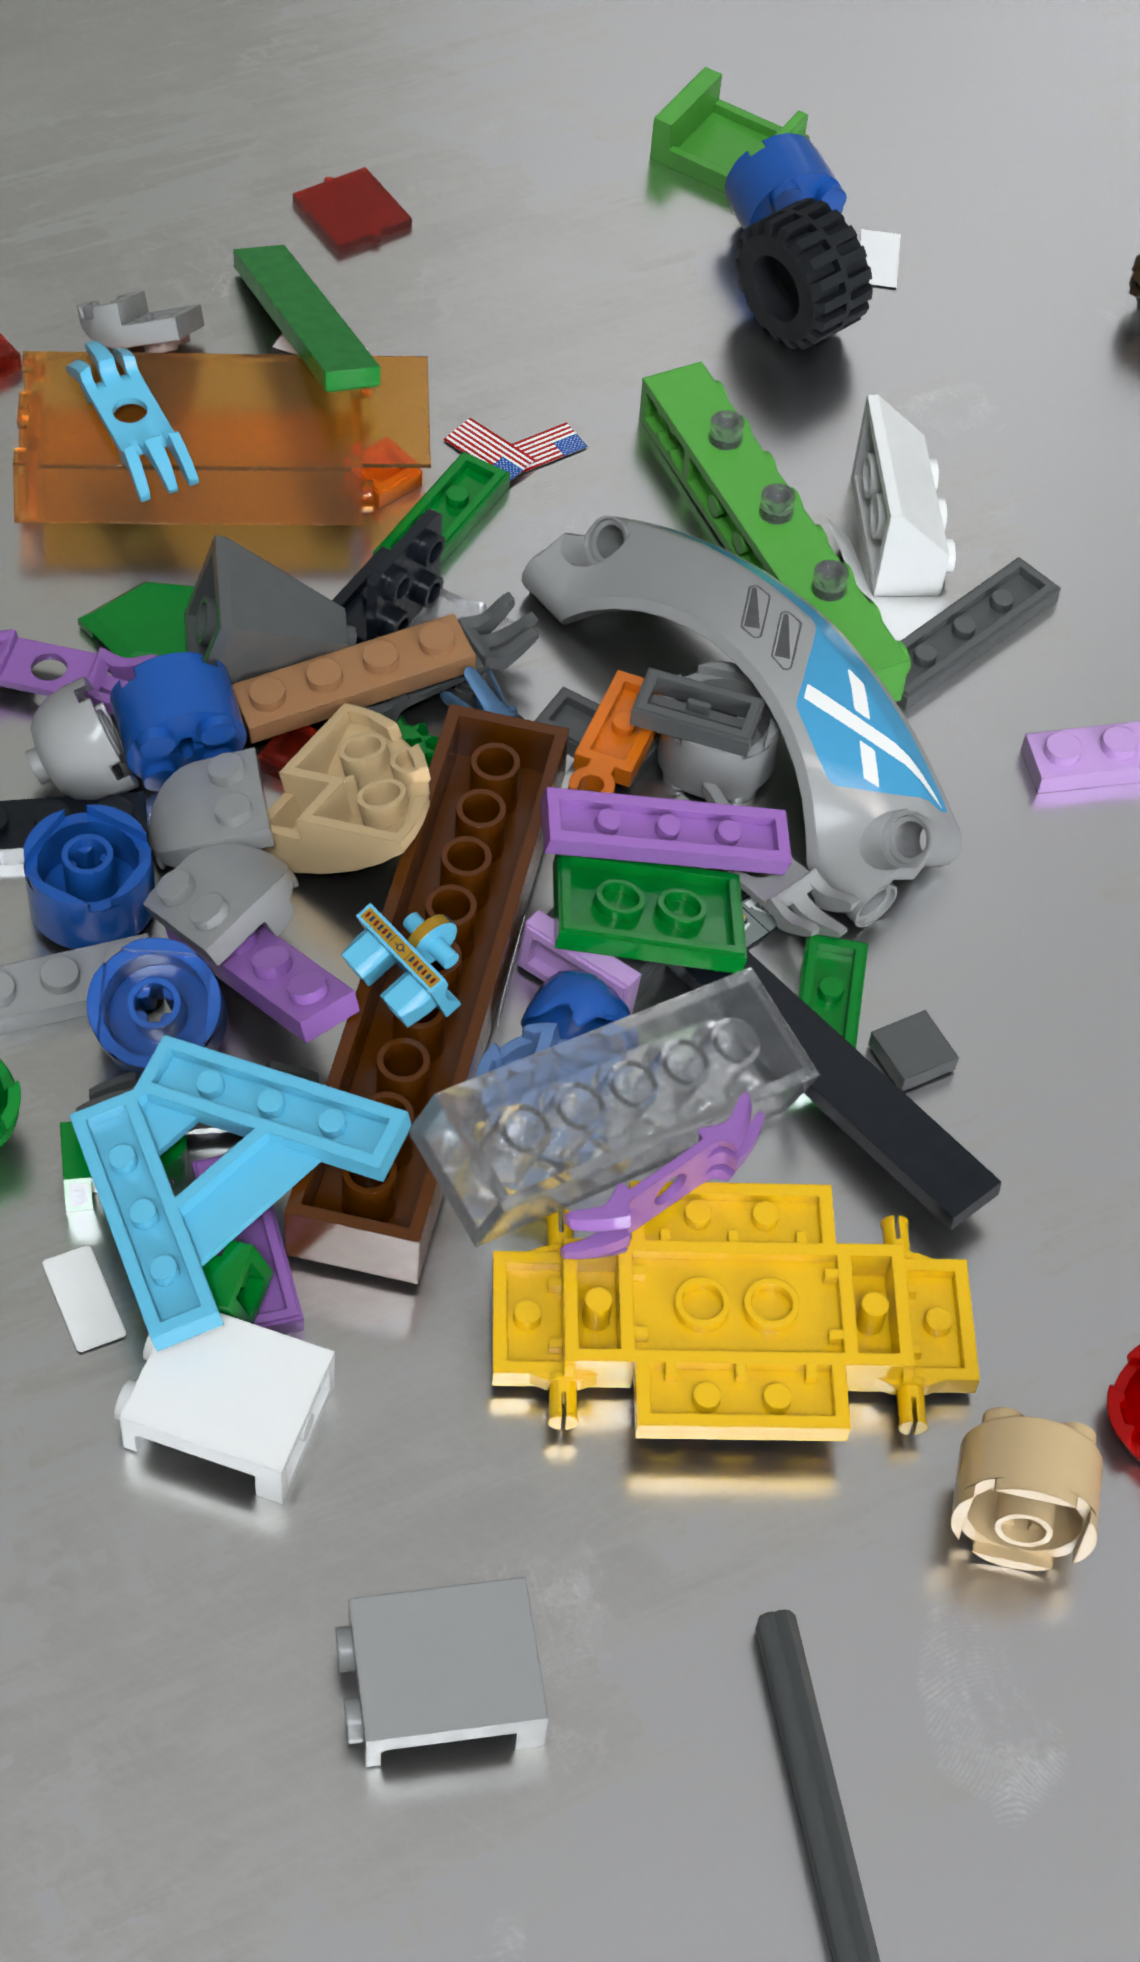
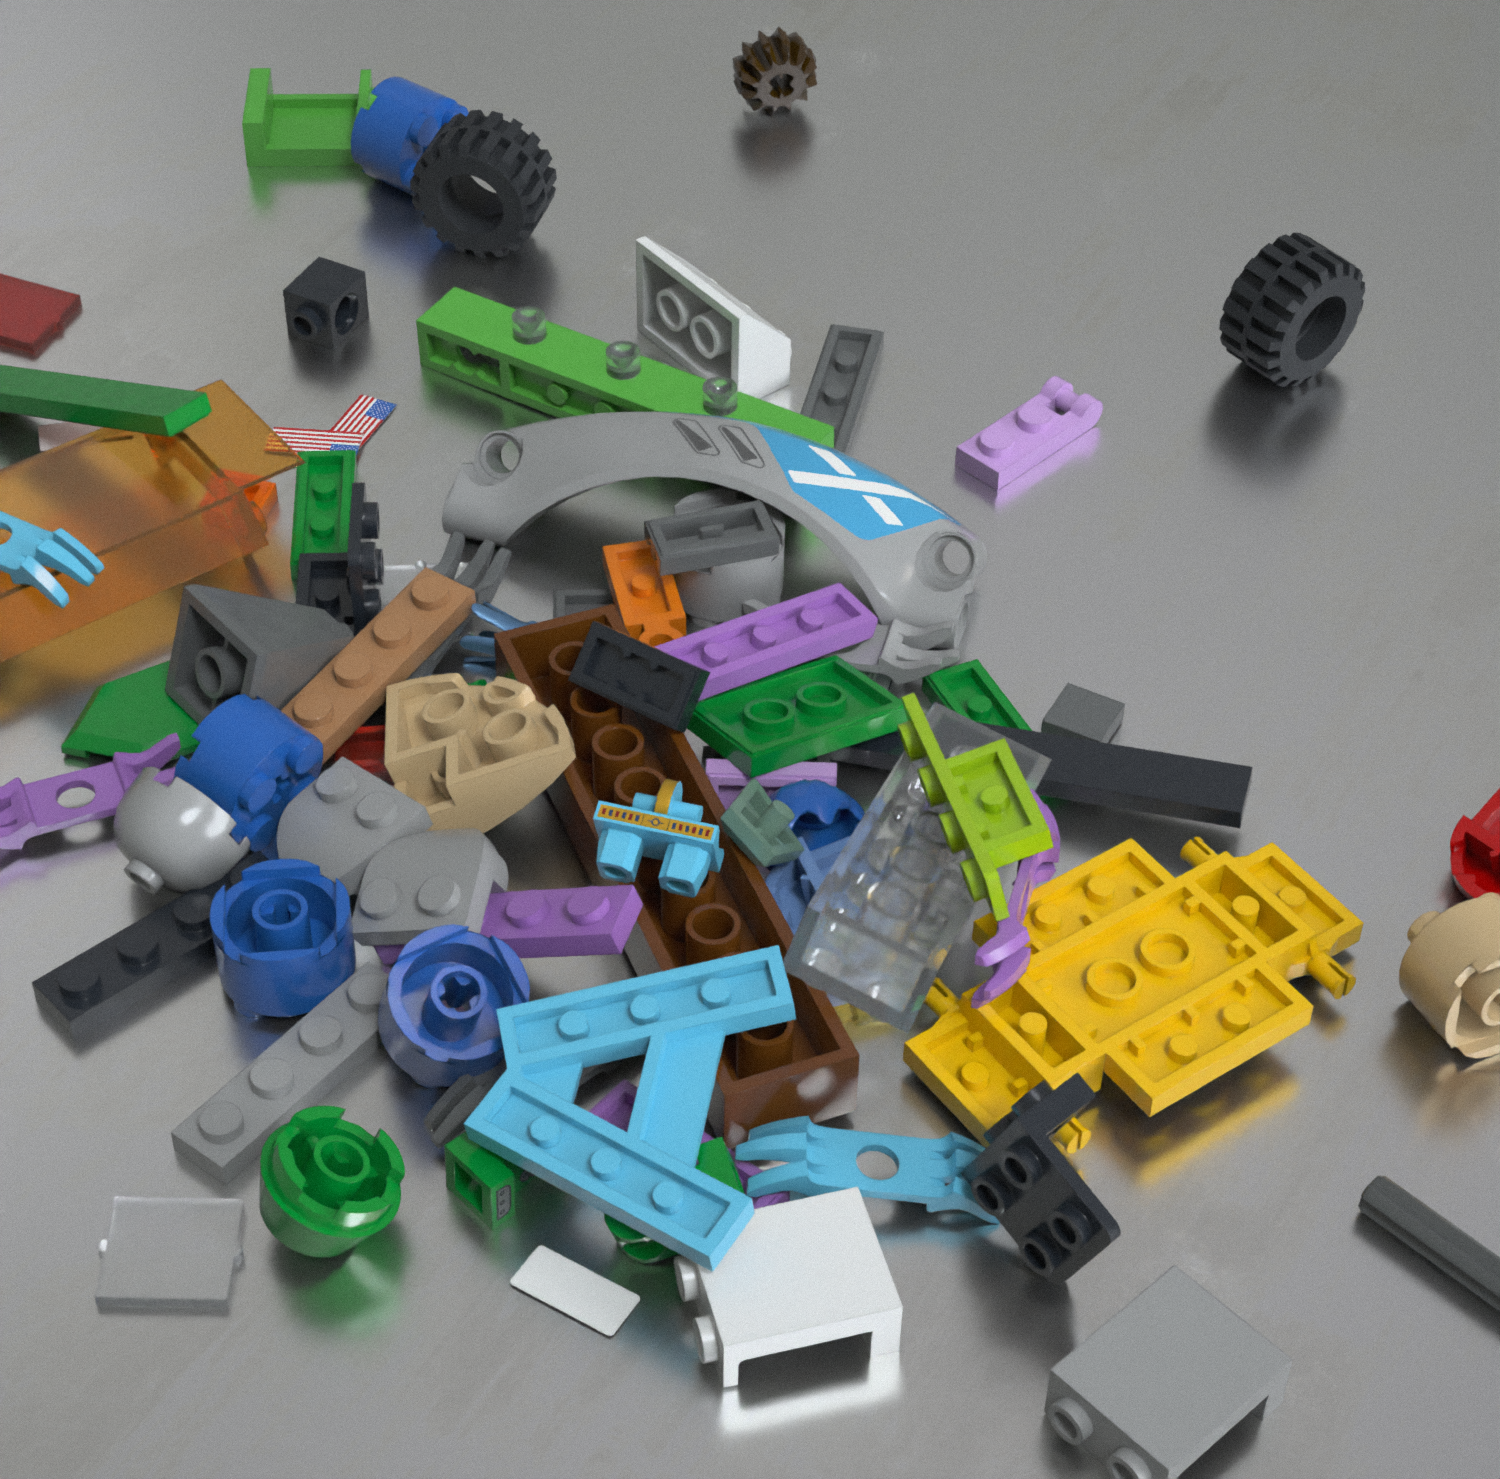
camera: 30 degrees left, 10 degrees down
none -> black brick [283,257,369,350]
none -> black plate [568,621,710,732]
none -> sand green piece [720,778,805,867]
none -> medium azure piece [735,1116,1000,1224]
none -> lime bracket [897,692,1054,922]
none -> black bracket [961,1072,1121,1287]

